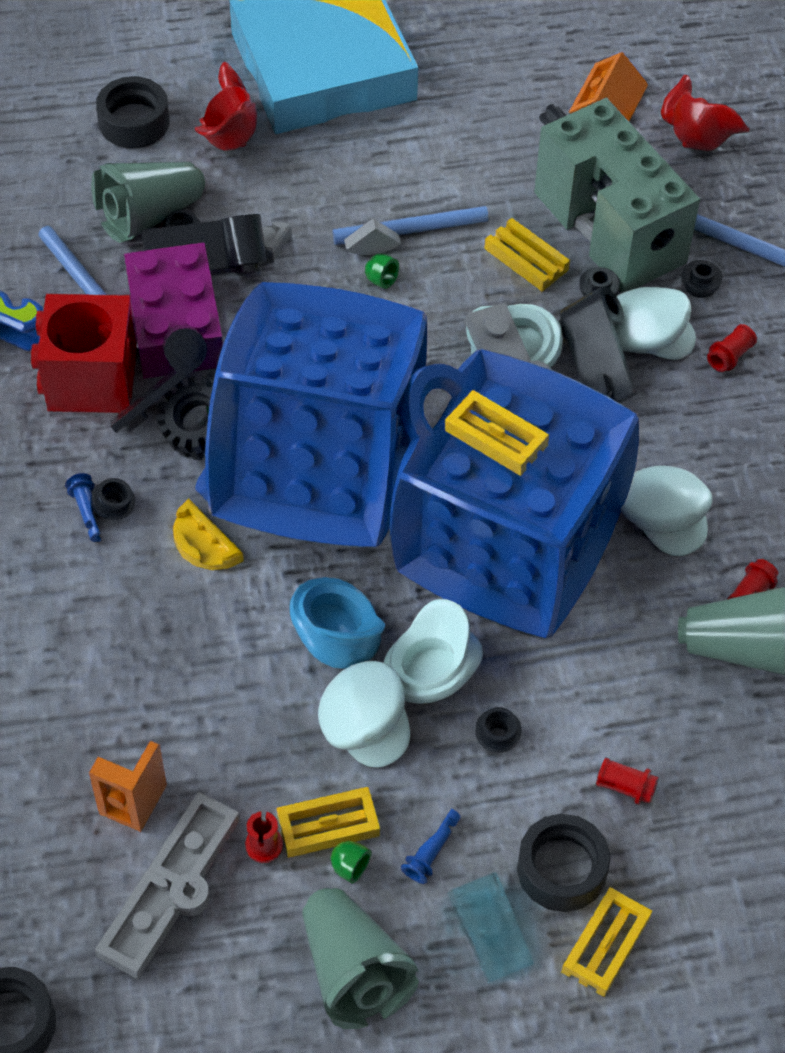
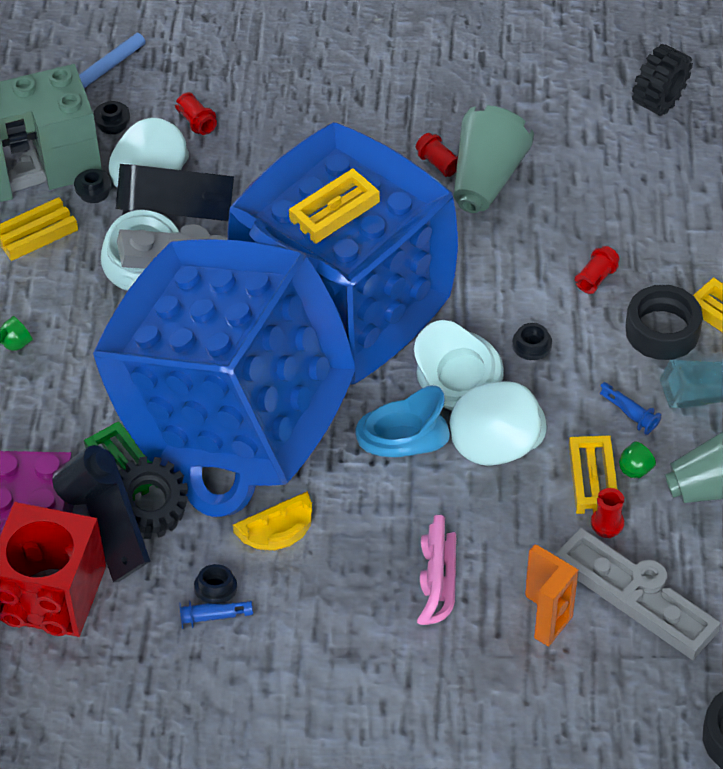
camera: 75 degrees left, 5 degrees down
none -> bright pink piece [417,515,456,625]

